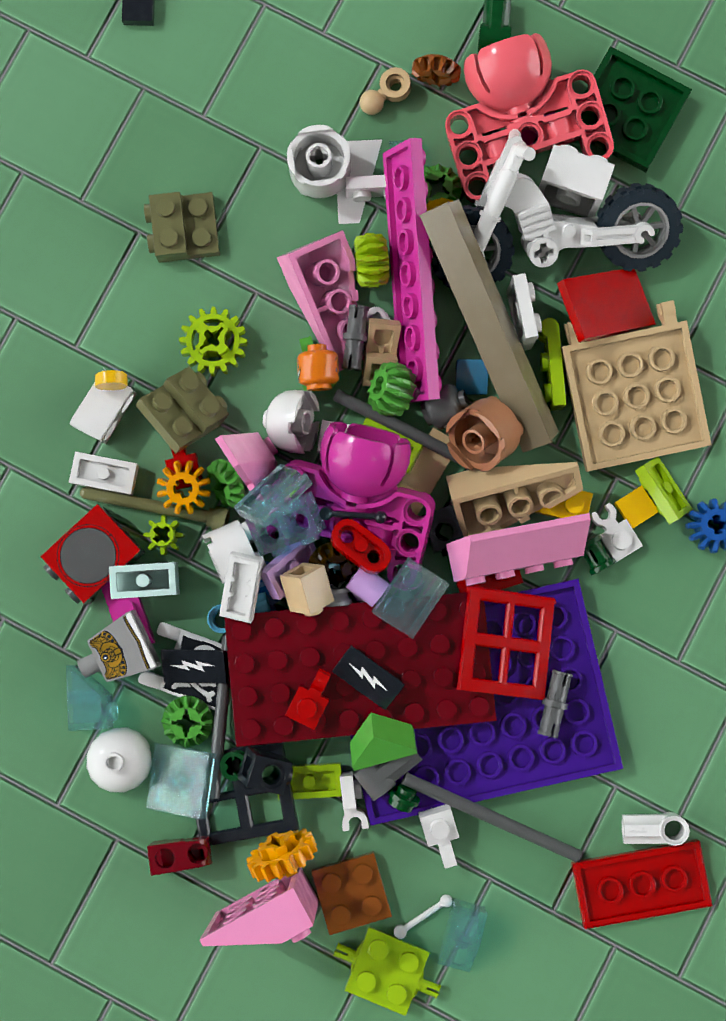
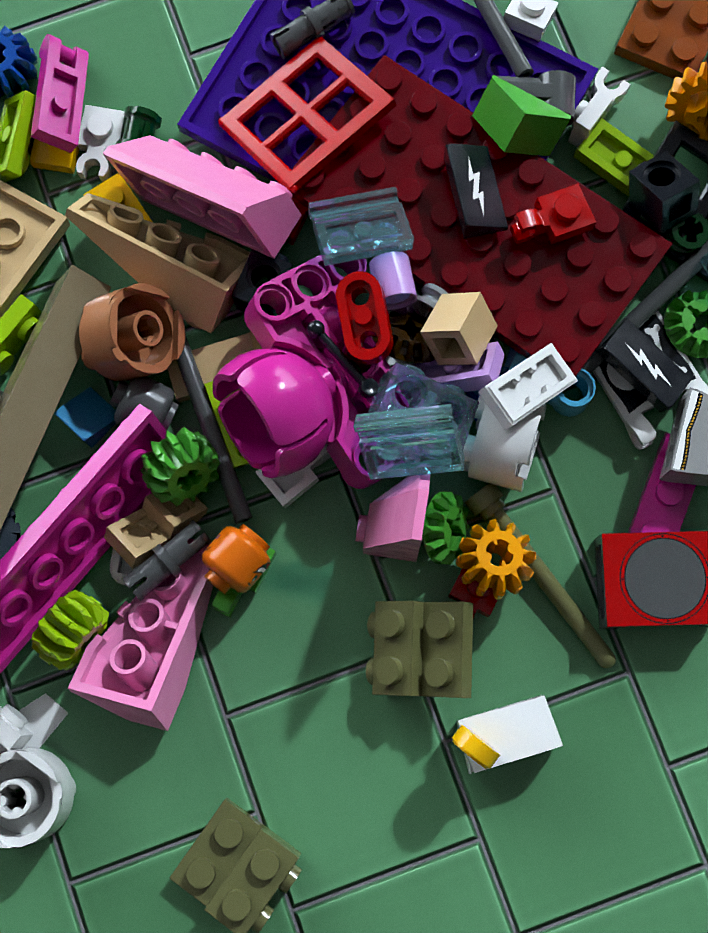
camera: 135 degrees left, 5 degrees down
white plate [69,452,139,496] -> none
light aqua slope [109,562,180,599] -> none
lime gear [143,515,185,556] -> none
lime gear [179,306,248,377] -> none
white cylinder [263,390,319,454] -> none
dark green plate [388,783,420,813] -> none
none -> dark pink plate [31,34,89,153]

